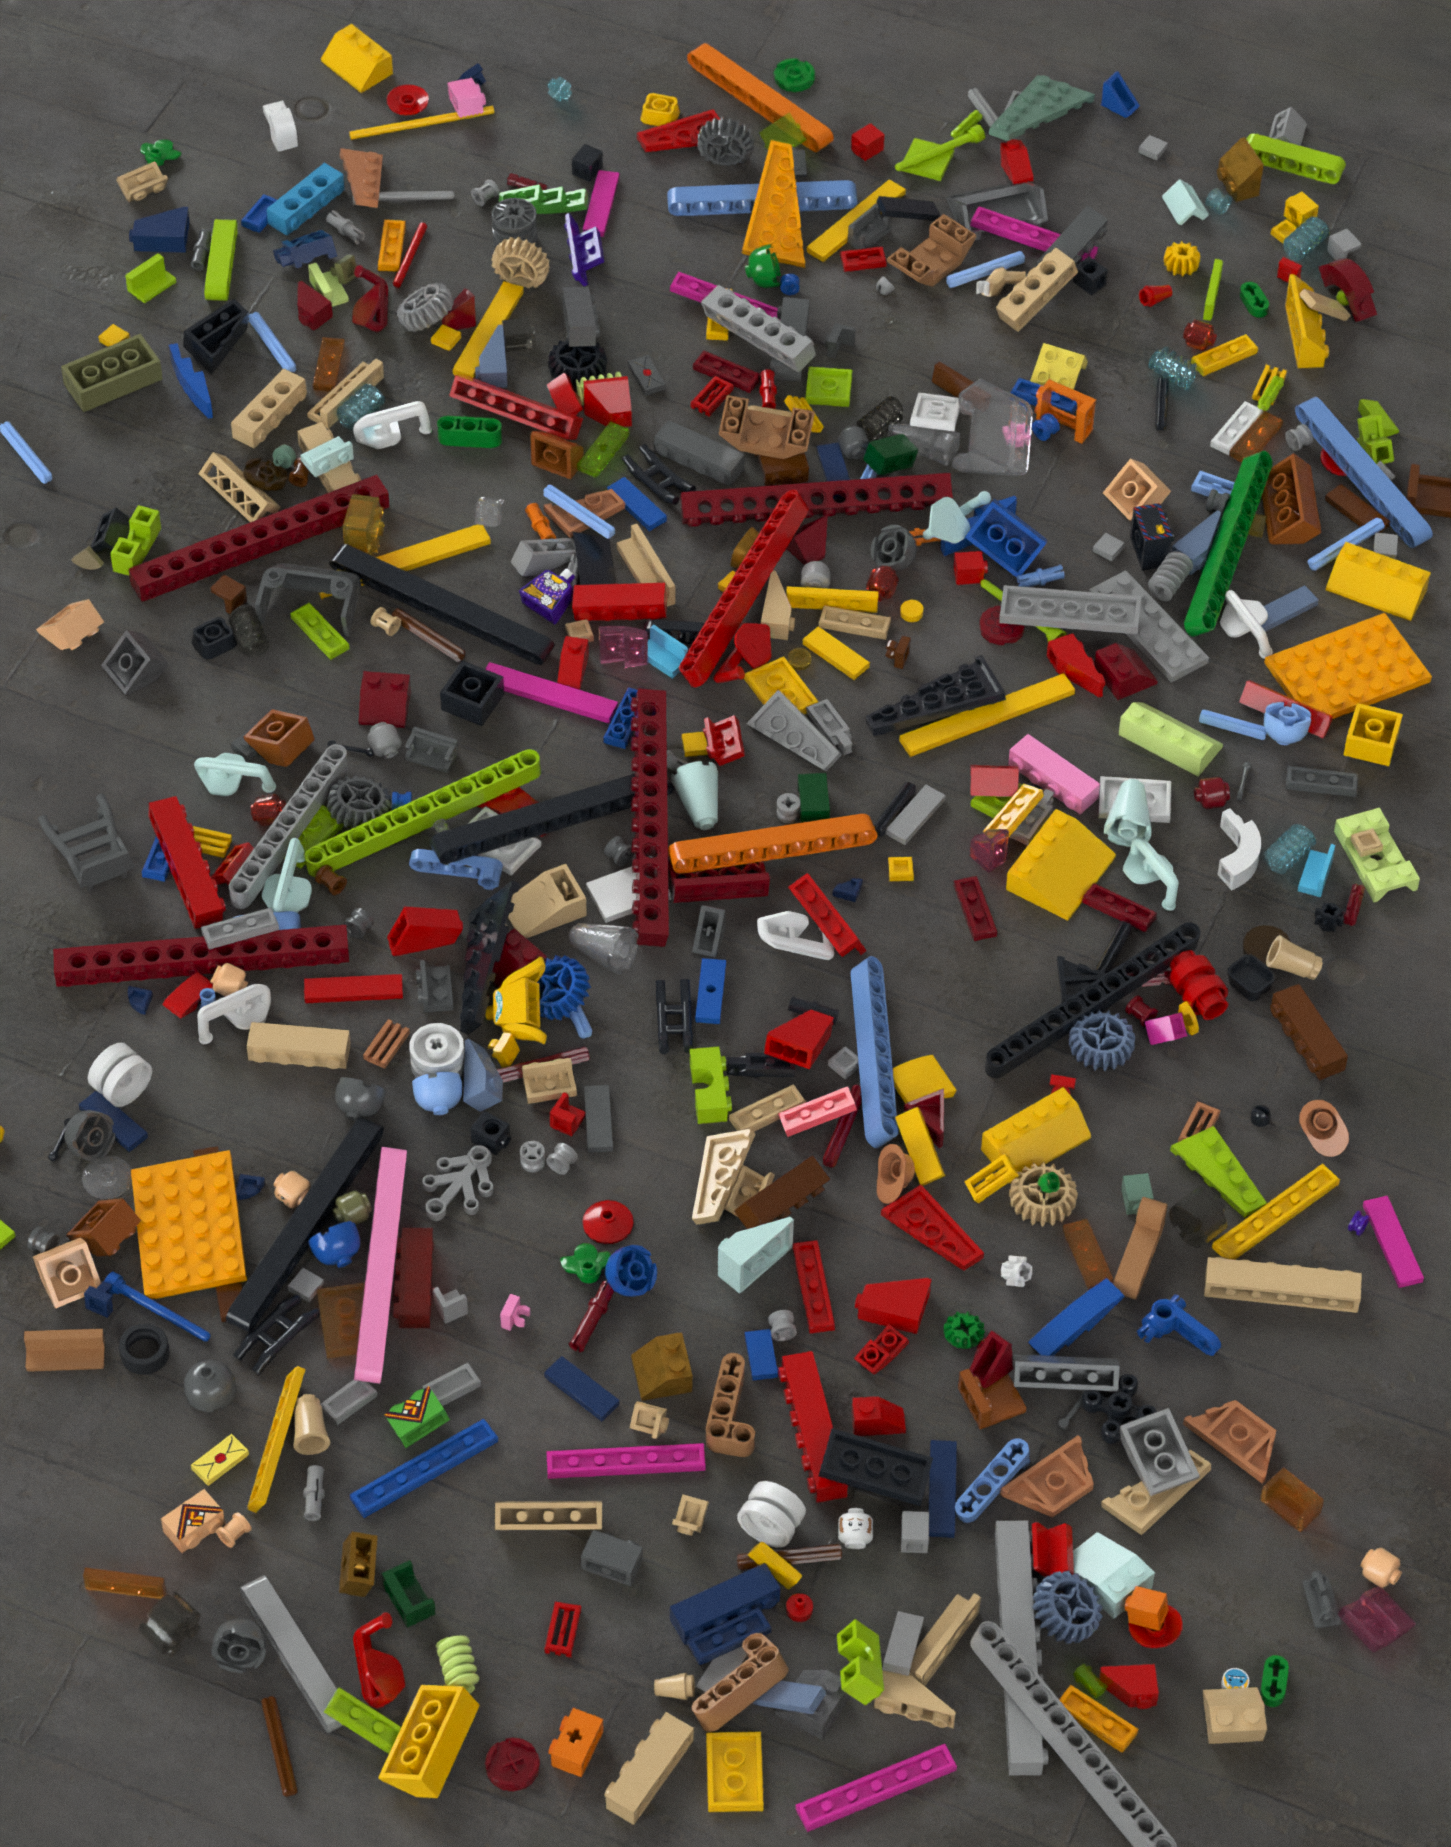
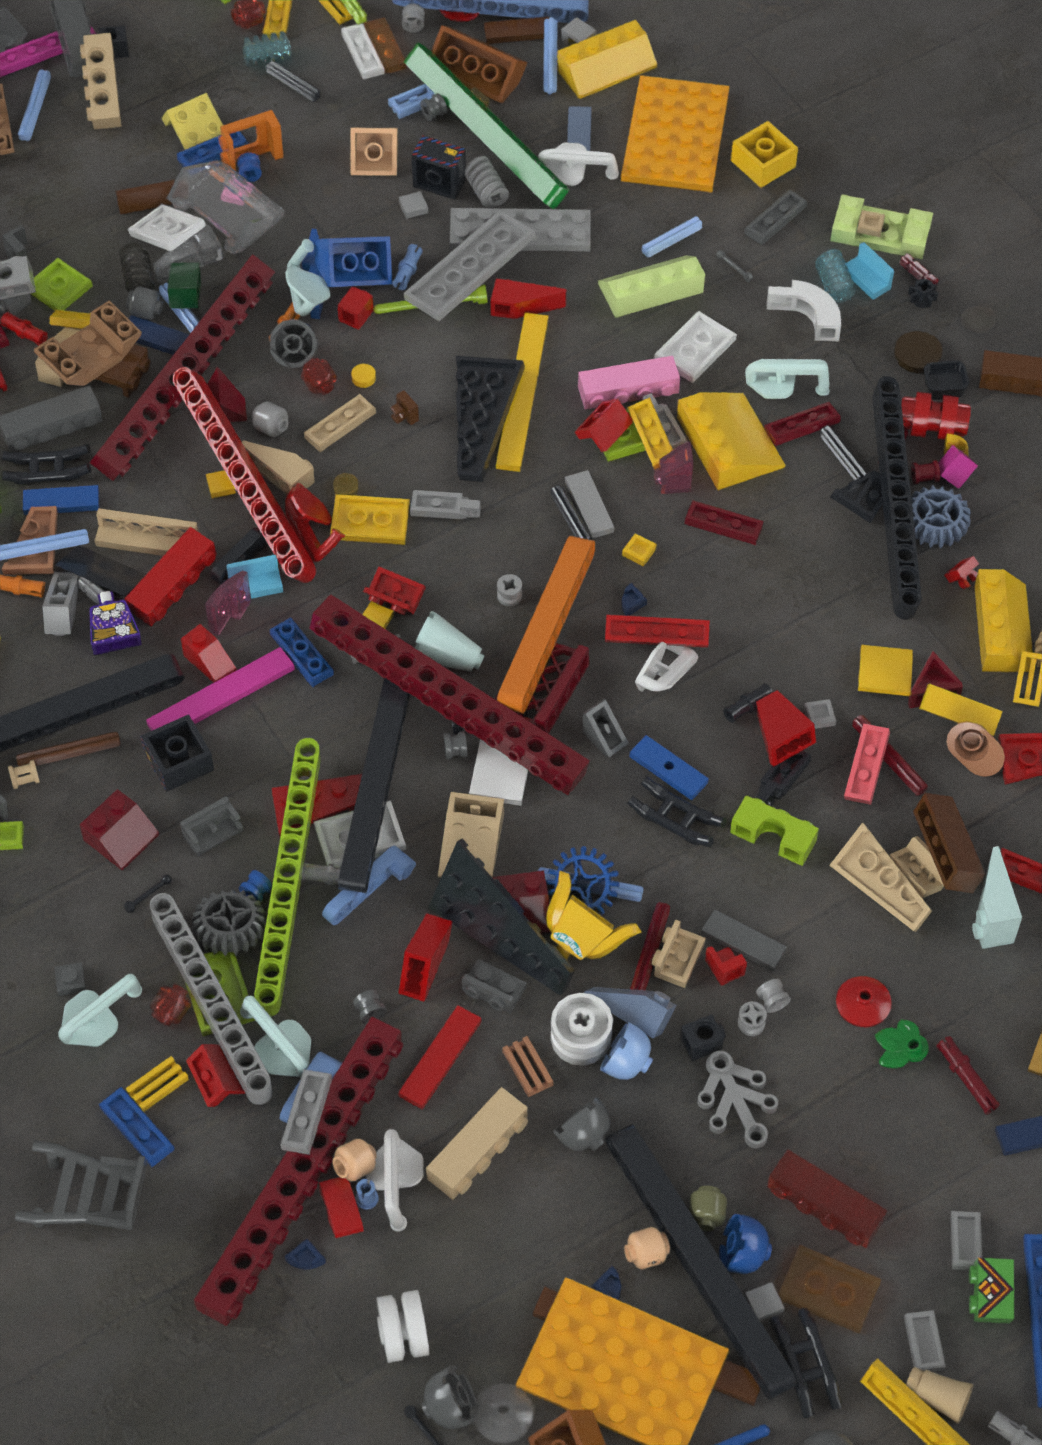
camera: 55 degrees left, 5 degrees up
dark blue tile [78,1090,148,1152] -> none
red brick [148,796,226,929] -> none
dark orange slope [243,709,315,767] -> none
reddish brown bush [315,865,347,896] -> none
bright pink beam [354,1147,407,1384] -> none
light grey head [367,722,402,759] -> none
light grey panel [433,1287,468,1324] -> none
yellow tile [487,1033,520,1067] -> none
bright pink tile [500,1294,530,1331] -> none
tan tile [565,619,594,642] -> none
clear cone [569,923,638,975] -> none
blue cylinder [605,1245,657,1297] -> none
tan tile [729,1084,806,1132] -> none
pearl gold piece [730,527,759,569] -> none
light grey wing [747,690,843,771] -> none
yellow tile [786,586,878,613] -> none
dark green panel [797,773,830,823] -> none
yellow tile [803,626,870,680] -> none
medium blue beam [851,956,898,1148] -> none
tan arm [976,267,1026,297] -> none
dark red tile [979,606,1025,645] -> none
dark red slope [1095,643,1158,700] -> none
light aqua cone [1104,779,1152,847] -> none
red cone [1139,285,1173,307] -> none
sand blue slope [1172,510,1221,575] -> none
dark red head [1194,777,1230,809] -> none
tile [1239,680,1333,738] -> none
light blue cylinder [1264,702,1311,745] -> none
tan plant [1266,935,1323,980] -> none

